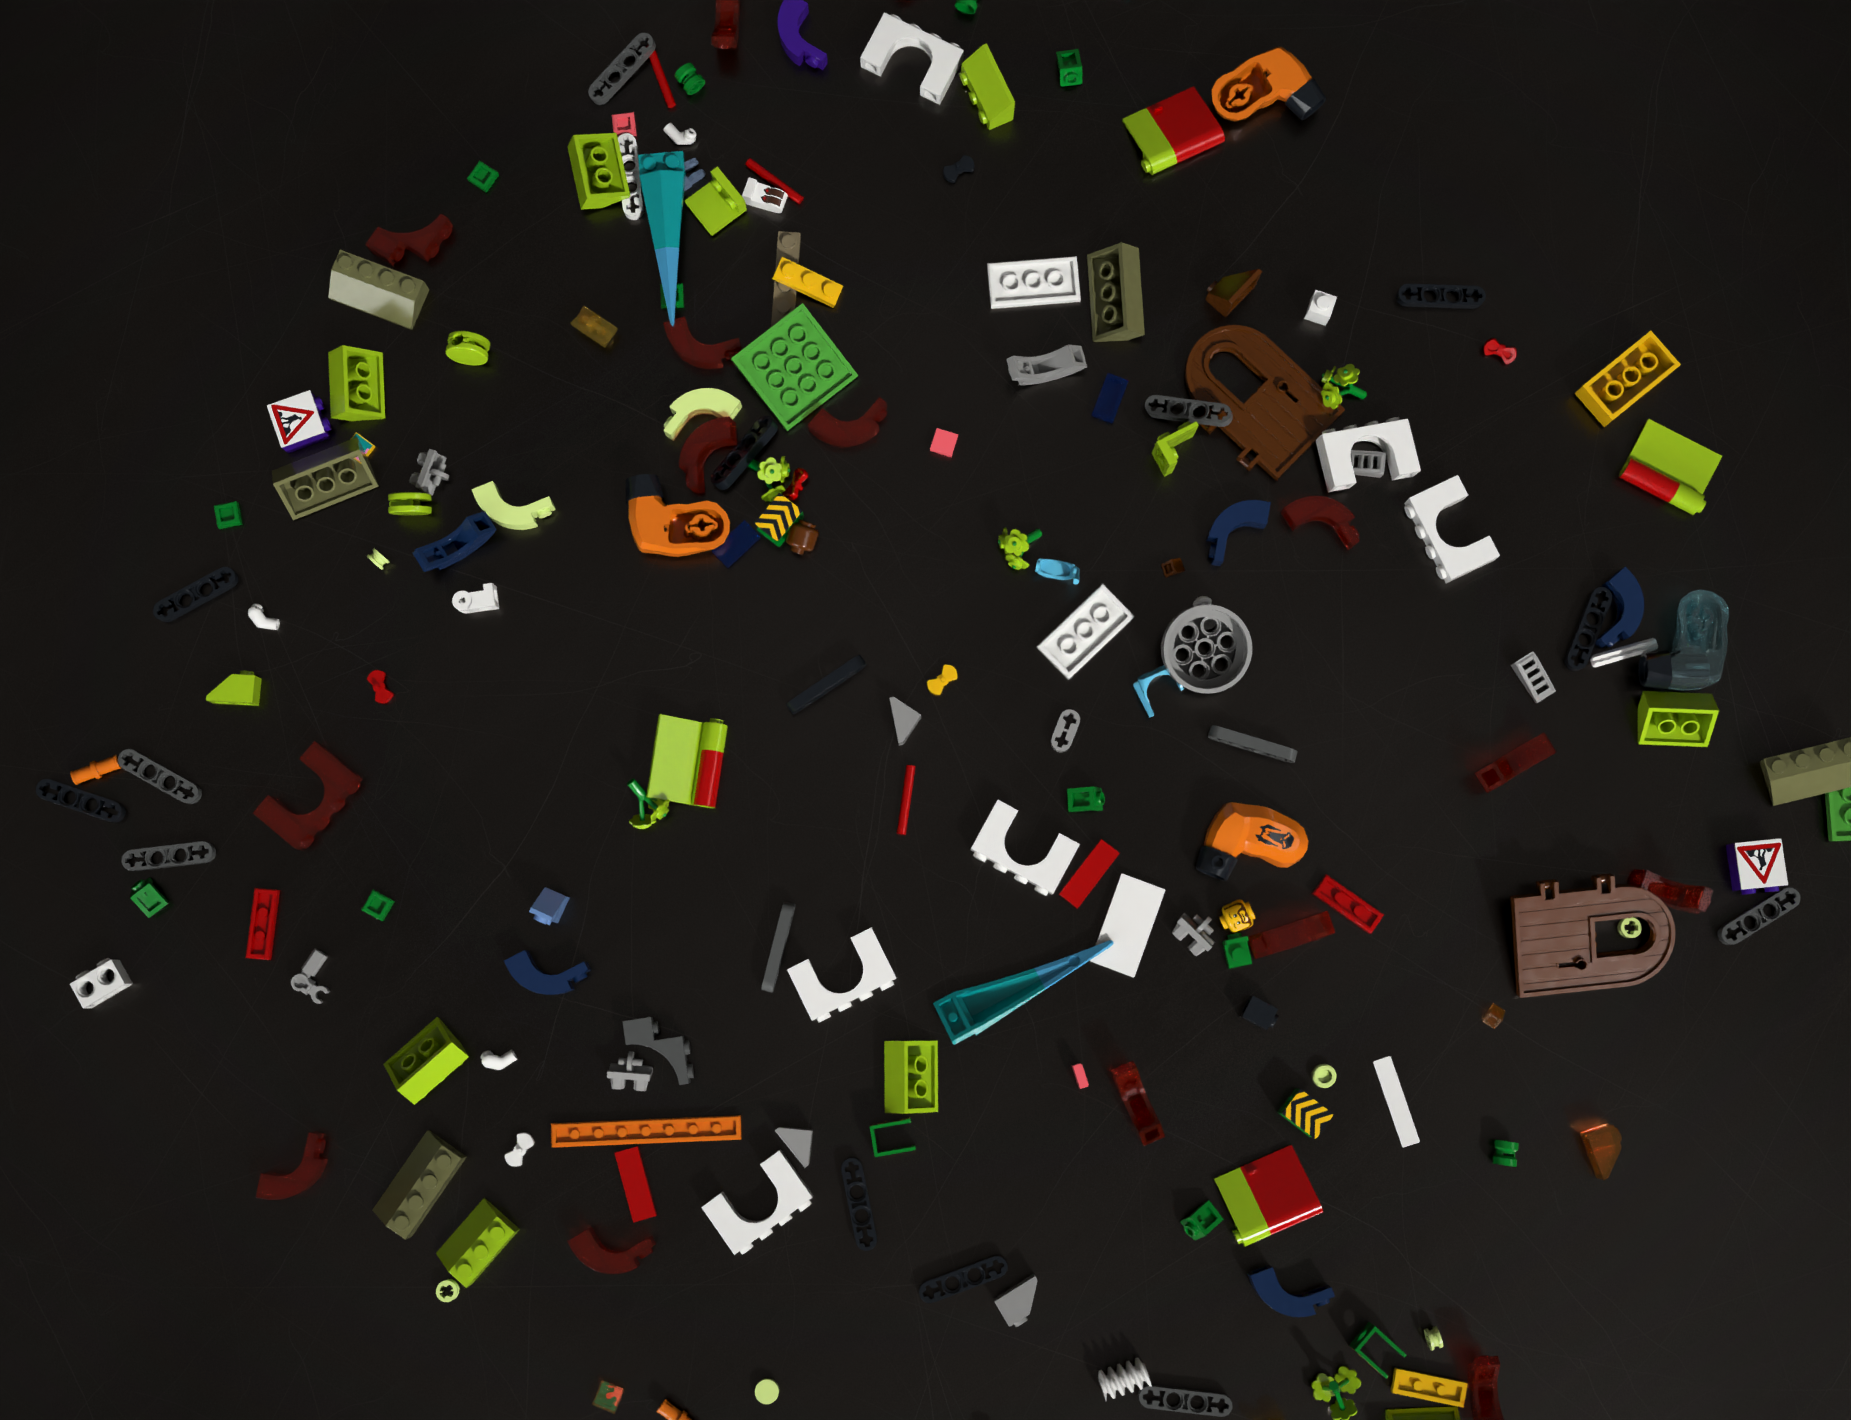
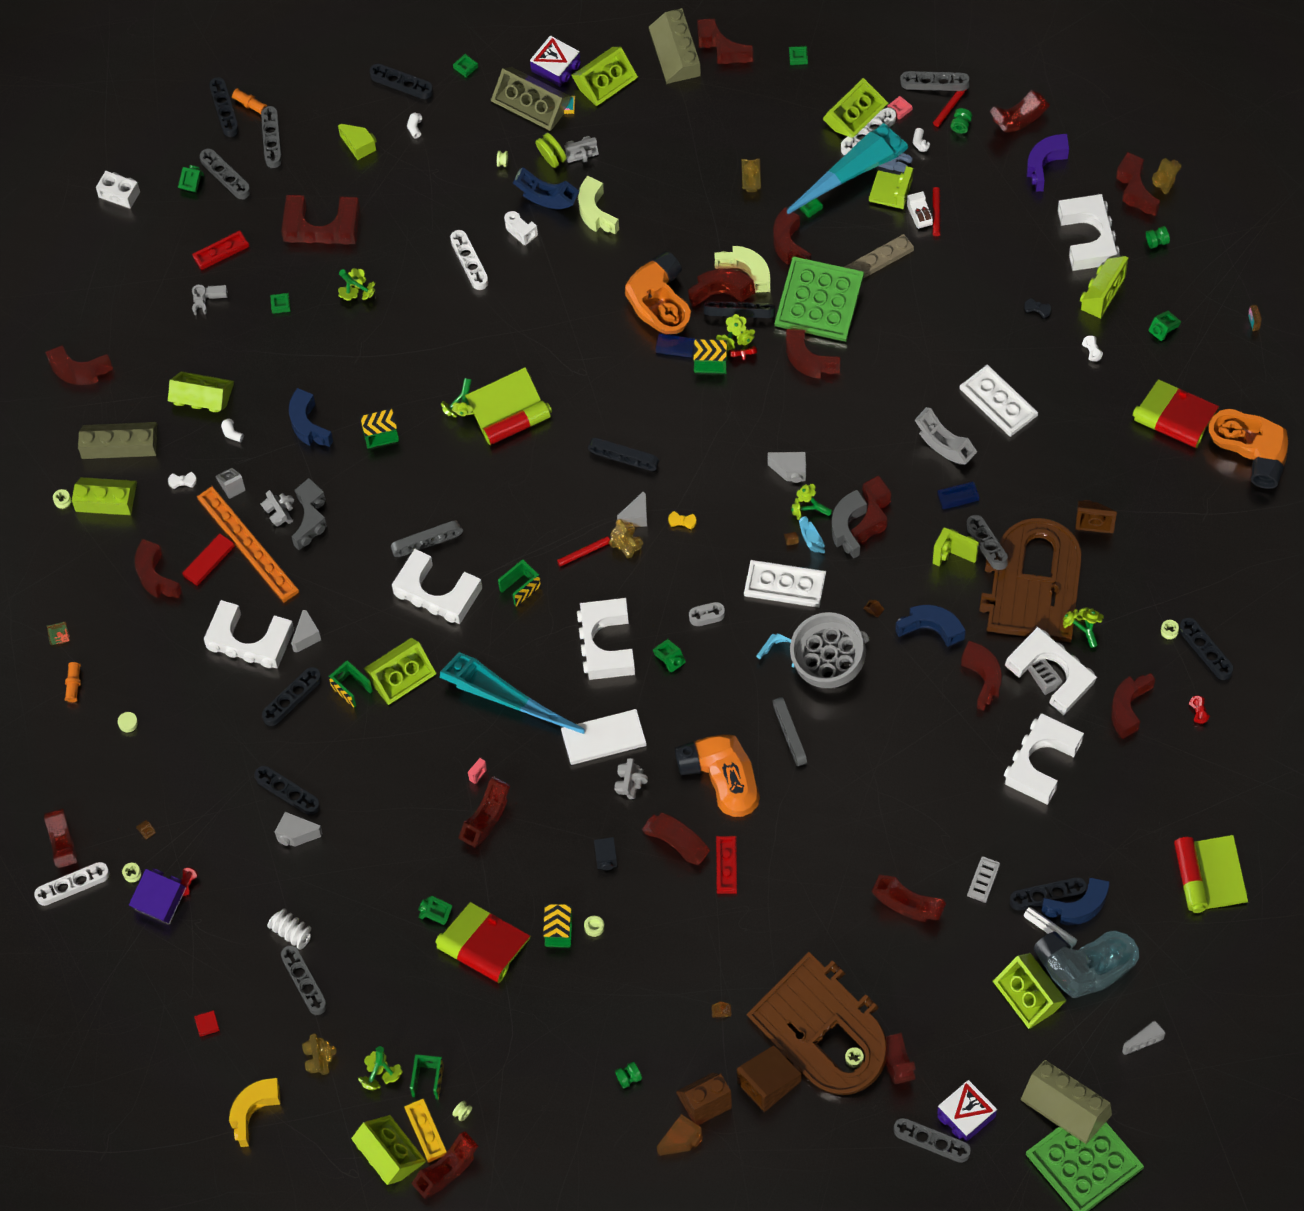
camera: 60 degrees right, 20 degrees down
red piece [367,670,394,704] -> none
lime head [445,331,490,366] -> none
medium blue slope [529,887,569,925] -> none
yellow plate [772,257,843,308] -> none
reddish brown head [786,519,819,555] -> none
coral tile [930,428,958,458] -> none
red tile [1059,839,1120,909] -> none
olive slope [1087,242,1145,342] -> none
yellow head [1219,899,1256,933] -> none
green bracket [1222,933,1252,969] -> none
dark blue arch [1247,1265,1335,1317] -> none
white brick [1304,290,1337,326] -> none
white sticker [1373,1056,1420,1147] -> none
yellow brick [1575,331,1681,427] -> none
none -> light grey slope [216,468,246,499]
none -> lime plant [338,268,375,301]
none -> piece [360,409,399,449]
none -> white beam [450,230,488,290]
none -> green piece [498,559,541,607]
none -> clear yellow hips [609,520,643,558]
none -> reddish brown slope [676,1073,732,1127]
none -> reddish brown slope [737,1045,802,1112]
none -> light grey slope [768,452,806,483]
none -> clear orange piece [784,532,799,545]
none -> dark grey arch [832,490,867,559]
none -> clear red arch [851,476,891,543]
none -> white piece [1082,336,1103,362]
none -> clear red arch [1111,673,1155,739]
none -> light grey slope [1122,1021,1165,1055]
none -> yellowish green bush [1161,620,1179,639]

